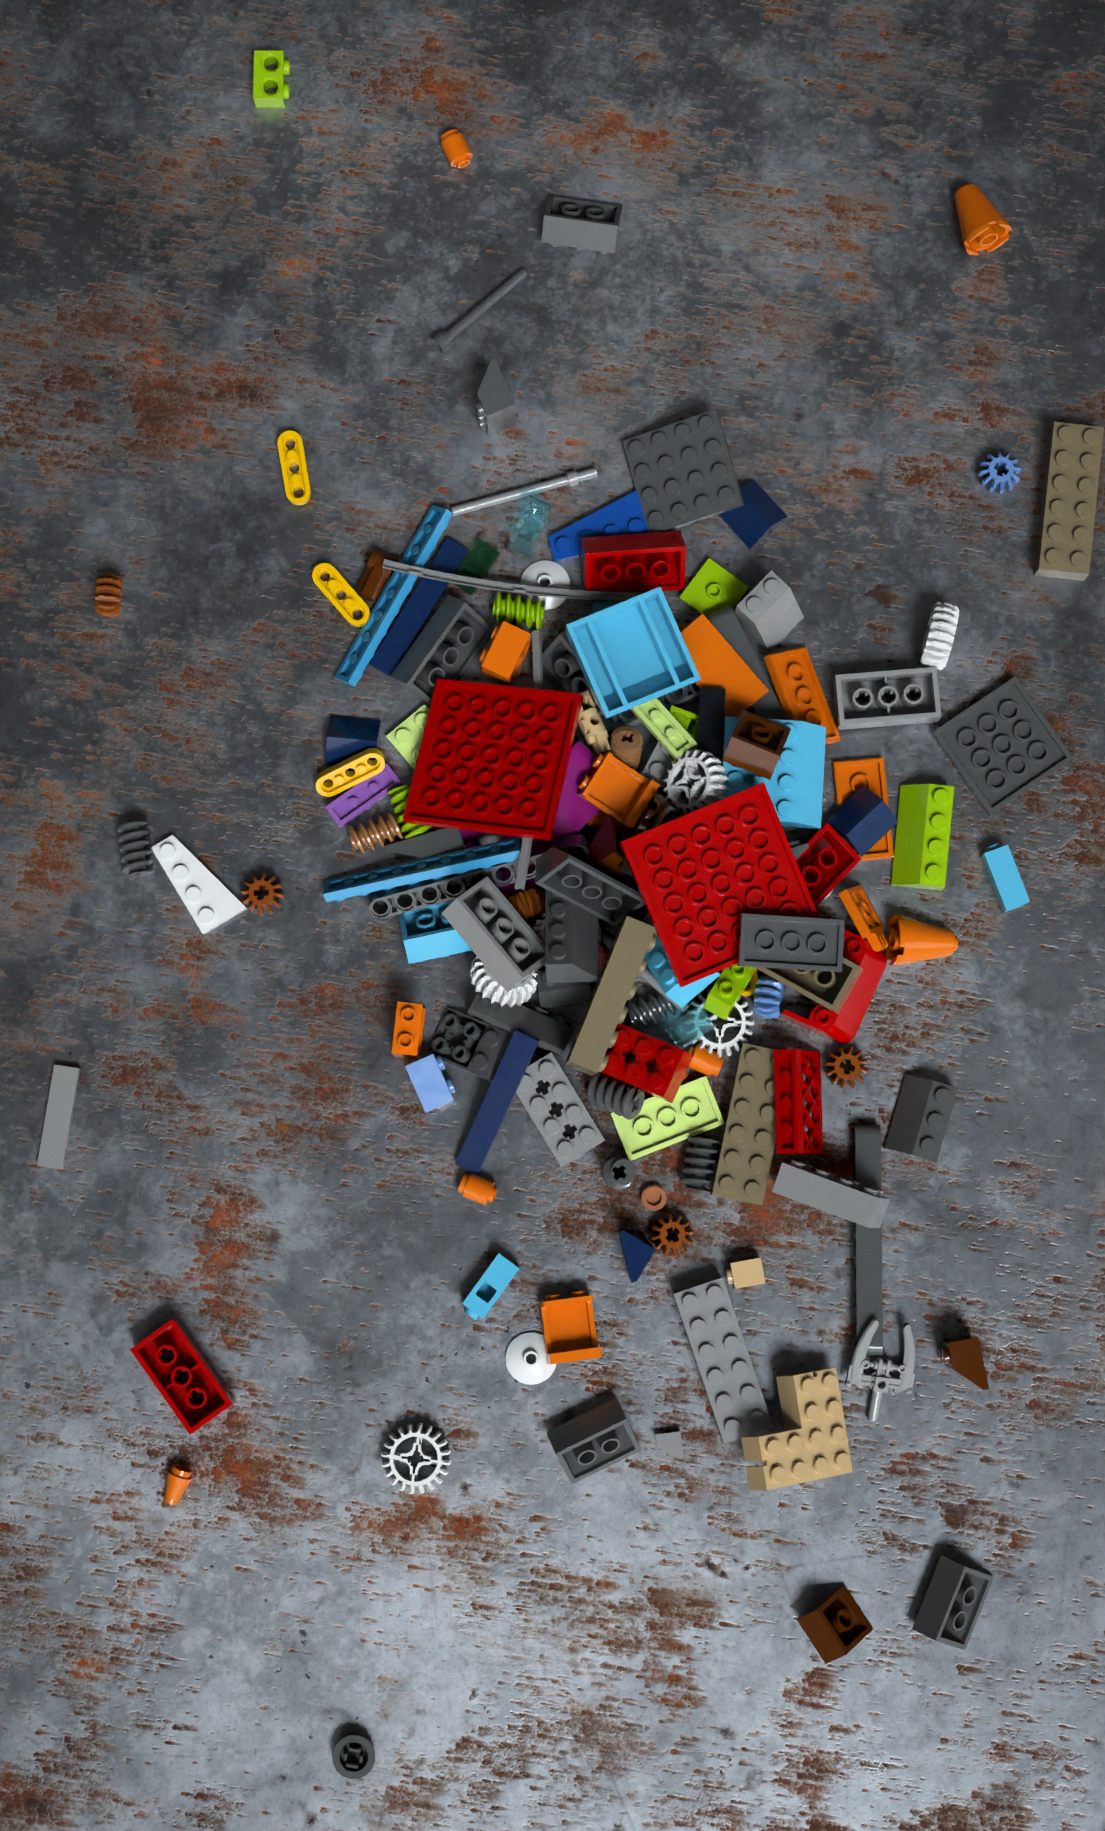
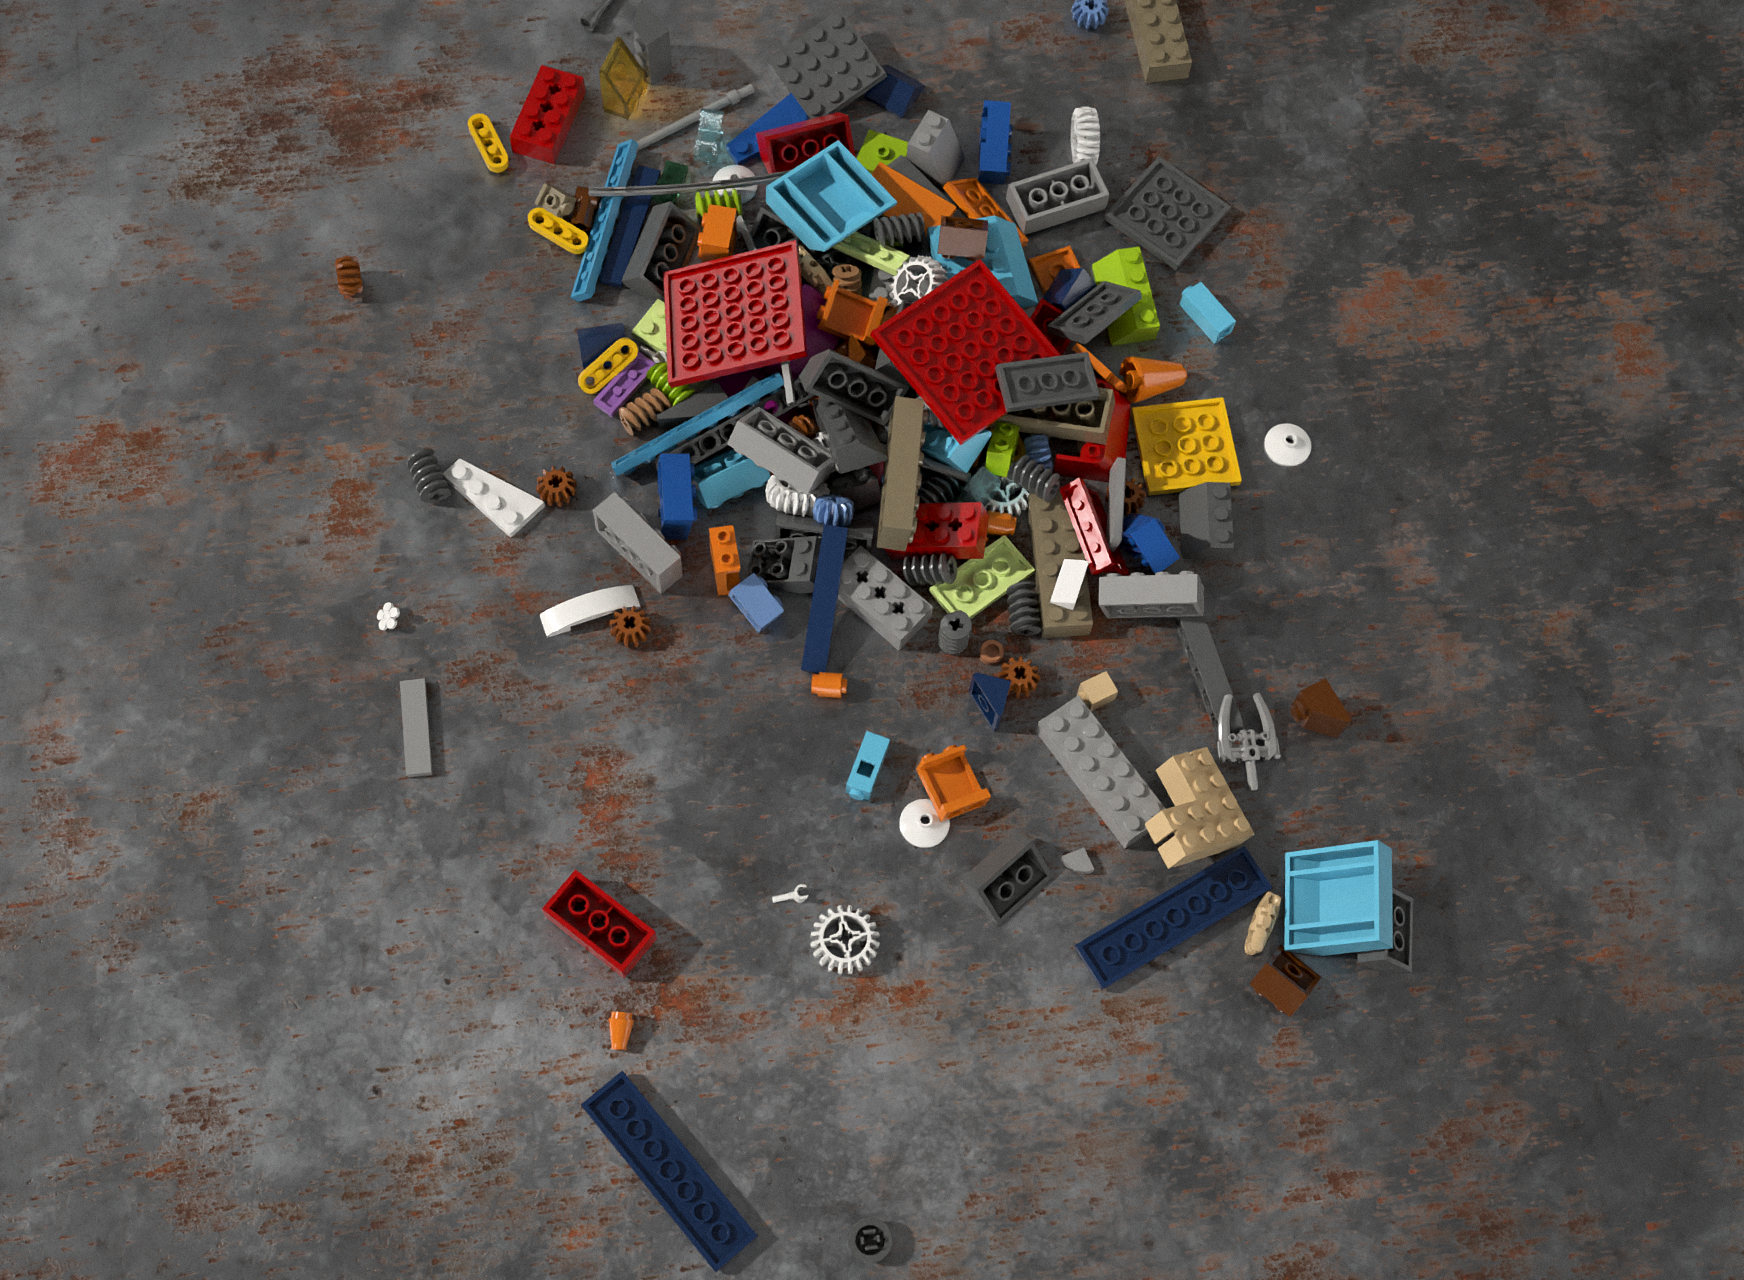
camera: 25 degrees left, 15 degrees down
none -> white plant [377,602,400,630]
none -> red brick [510,65,586,165]
none -> dark tan brick [535,183,576,219]
none -> white slope [540,585,640,638]
none -> dark blue plate [581,1070,758,1273]
none -> light grey brick [593,492,683,594]
none -> clear yellow slope [599,37,648,120]
none -> dark orange gear [609,606,651,648]
none -> white hand [640,346,667,364]
none -> blue wedge [657,453,697,540]
none -> white hand [772,884,809,903]
none -> medium blue gear [813,494,854,527]
none -> dark grey piece [873,212,924,247]
none -> blue wedge [978,100,1013,185]
none -> dark grey piece [1007,455,1060,503]
none -> dark grey plate [1047,281,1142,344]
none -> white slope [1050,559,1089,610]
none -> dark blue plate [1074,845,1273,991]
none -> light grey tile [1106,457,1126,552]
none -> blue wedge [1119,513,1180,573]
none -> yellow plate [1131,397,1242,496]
none -> tan hinge [1244,891,1281,956]
none -> white dish [1264,423,1311,467]
none -> medium azure slope [1285,840,1393,956]

